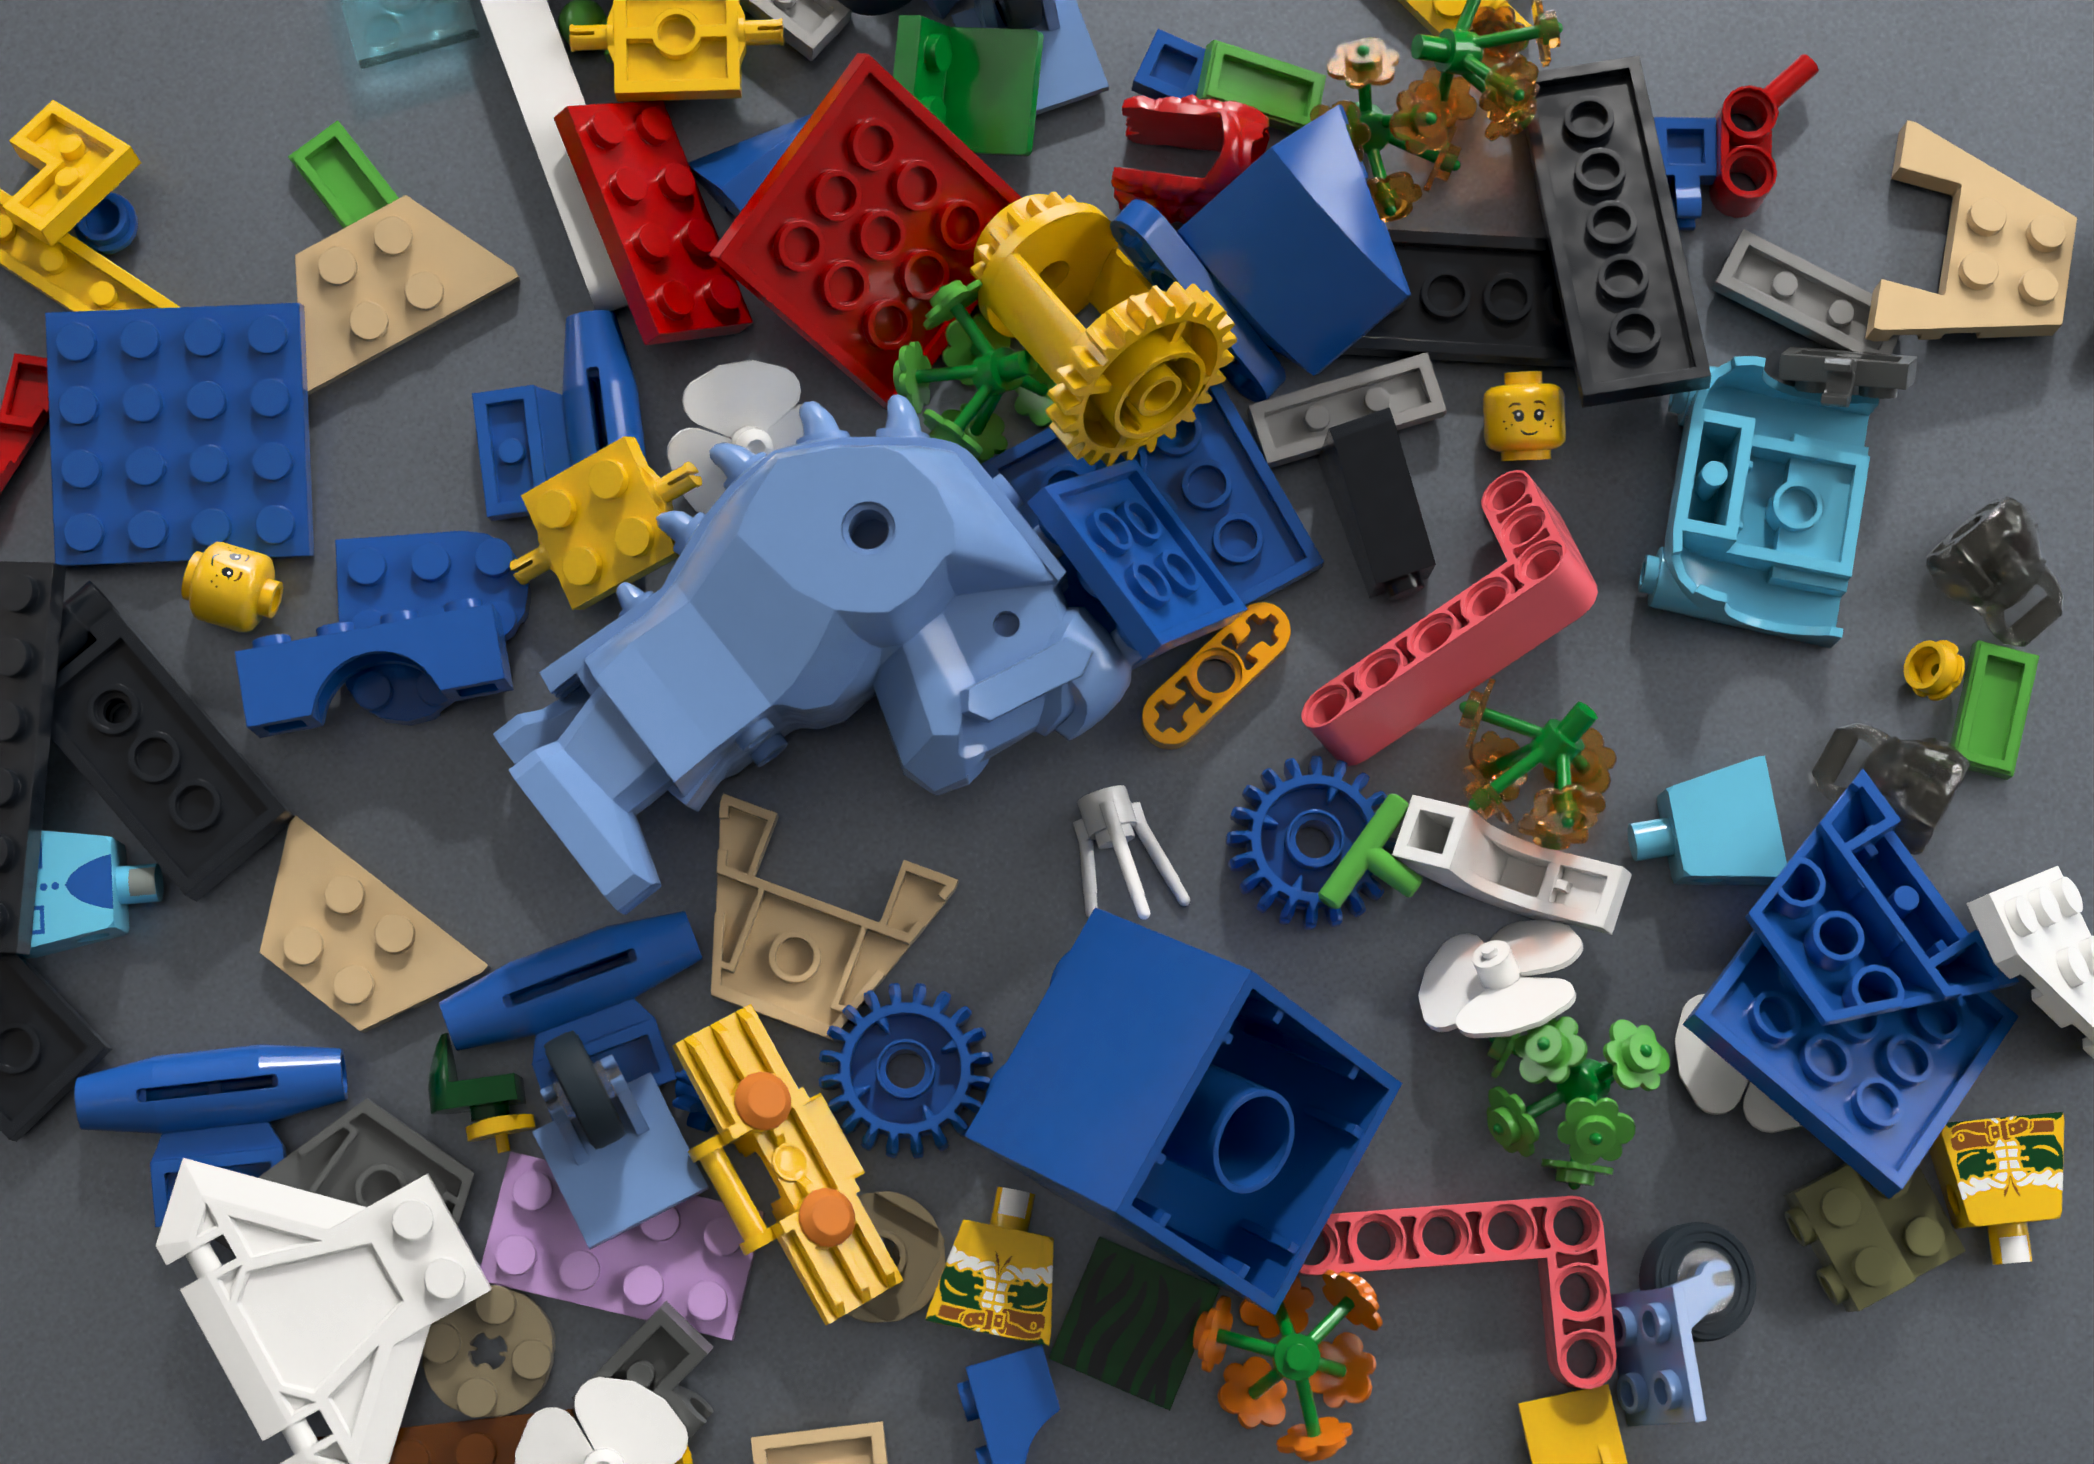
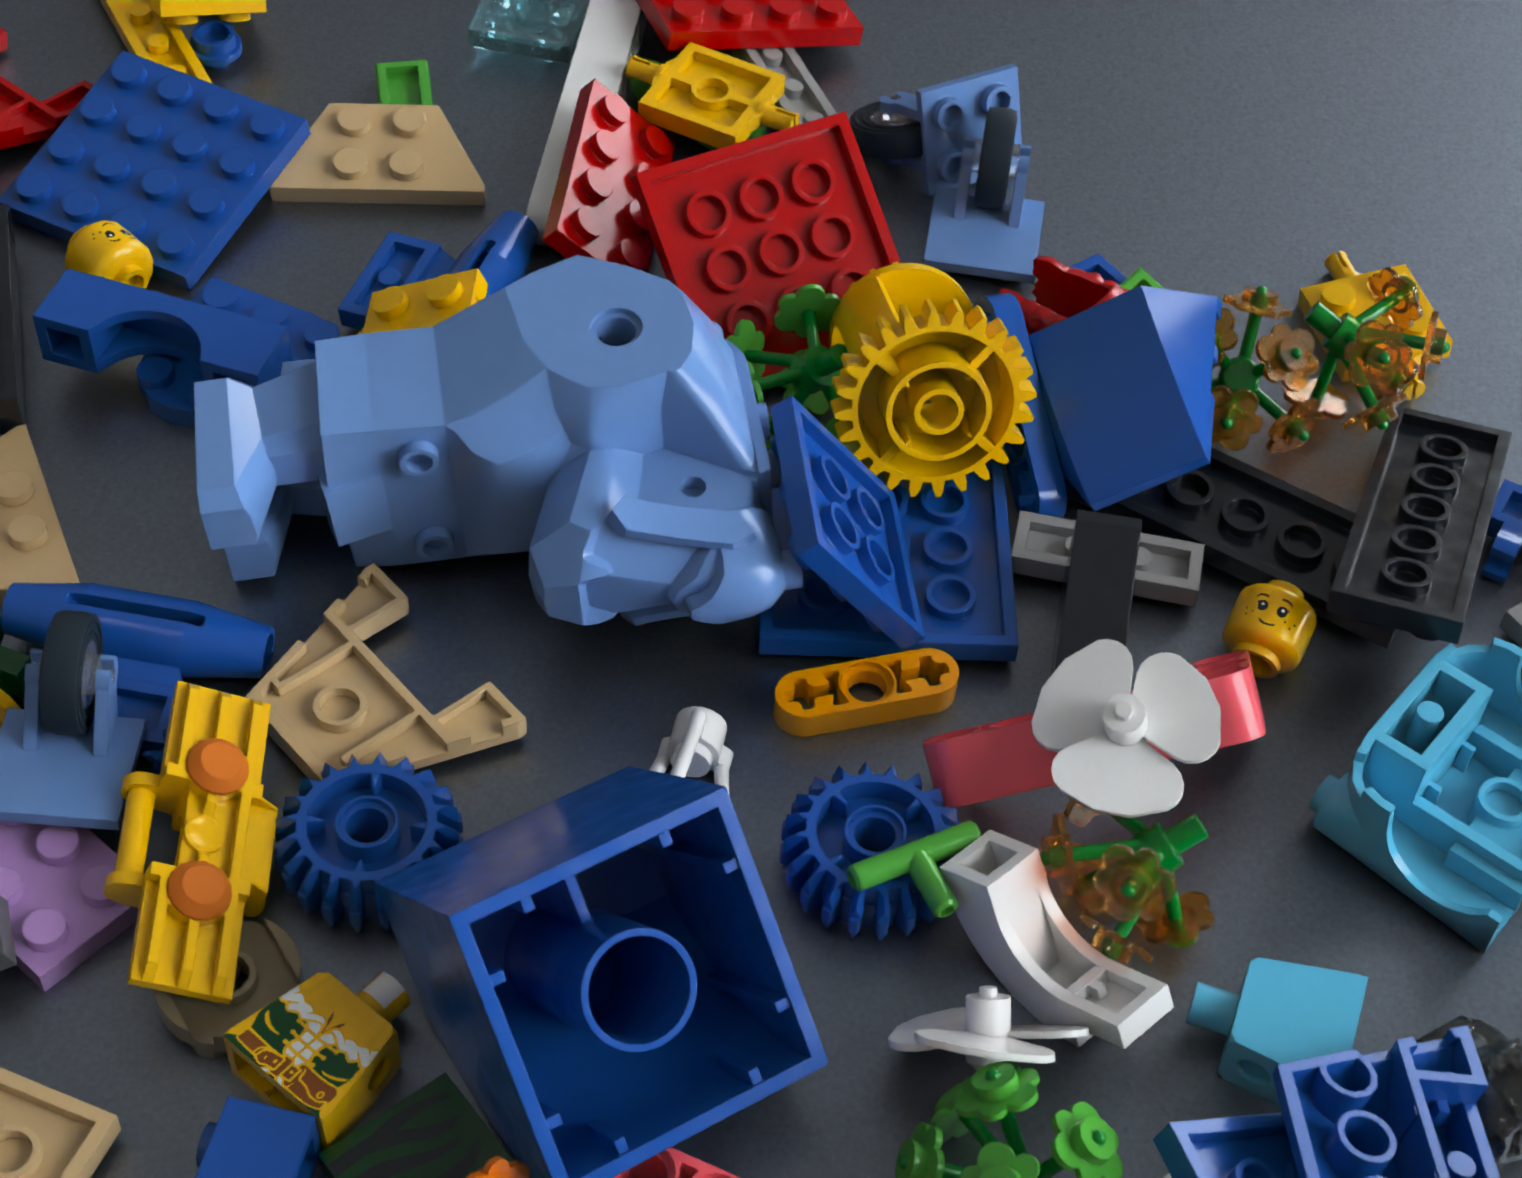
camera: 30 degrees right, 30 degrees down
green bracket [893,15,1044,157] -> none
none -> white piece [1032,639,1221,818]

